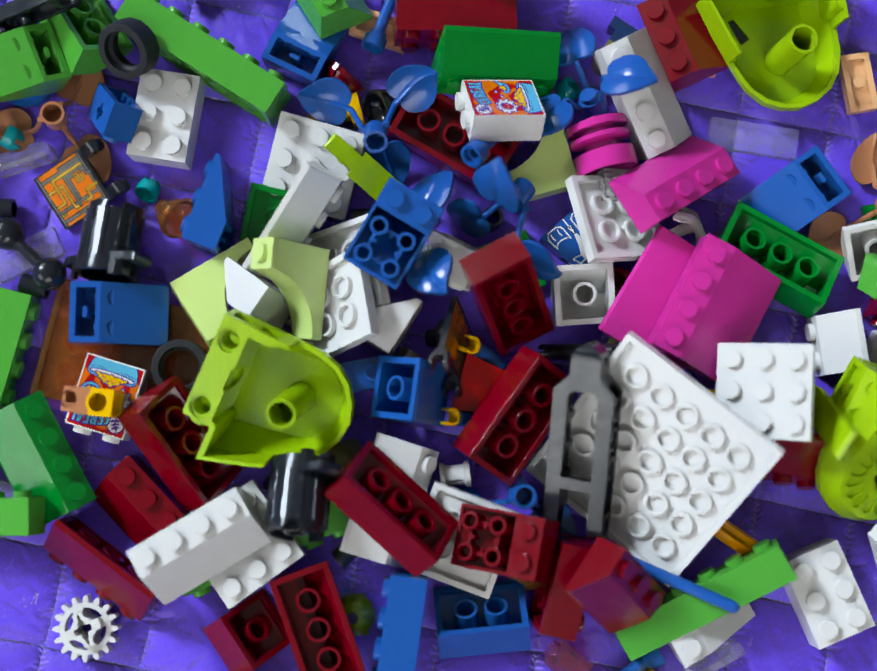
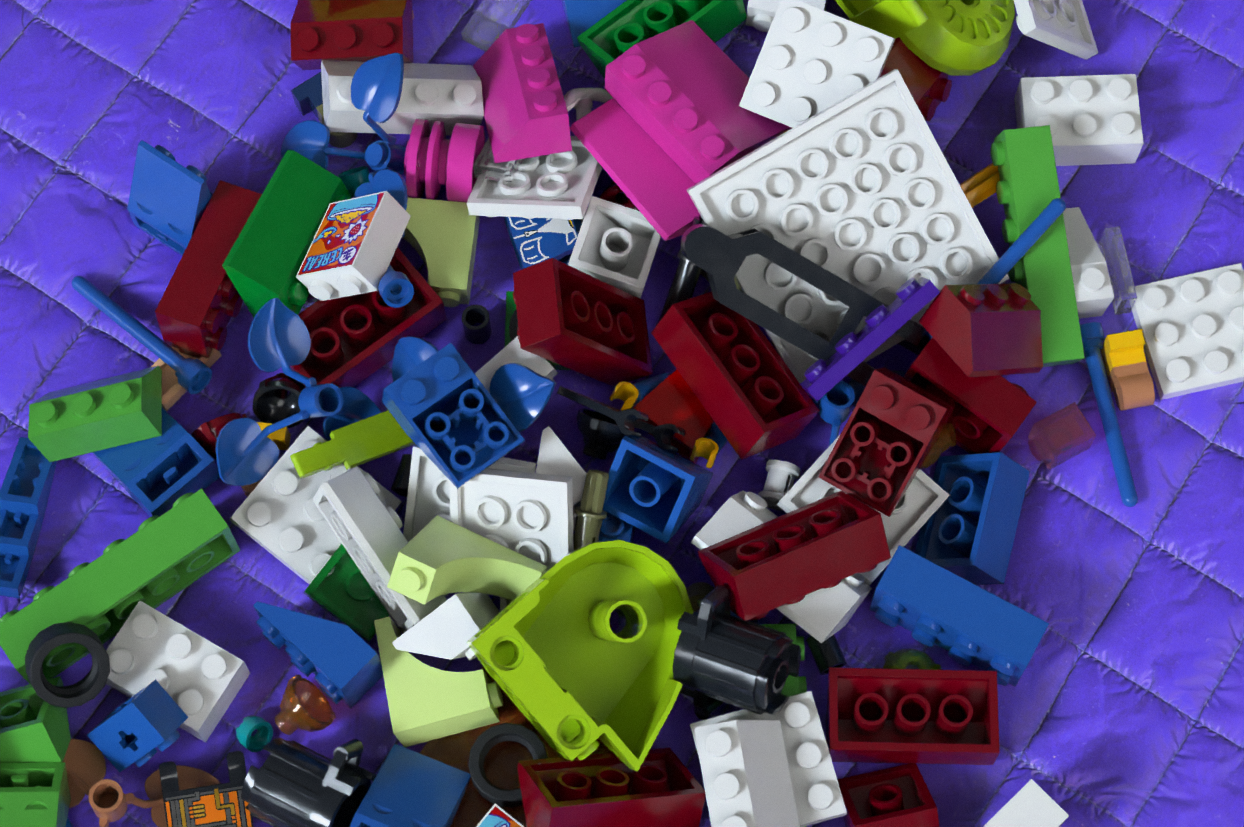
camera: 65 degrees left, 15 degrees down
blue plant [446,156,563,280] -> none
none -> olive axle [573,470,609,551]
none -> dark purple plate [800,277,940,401]

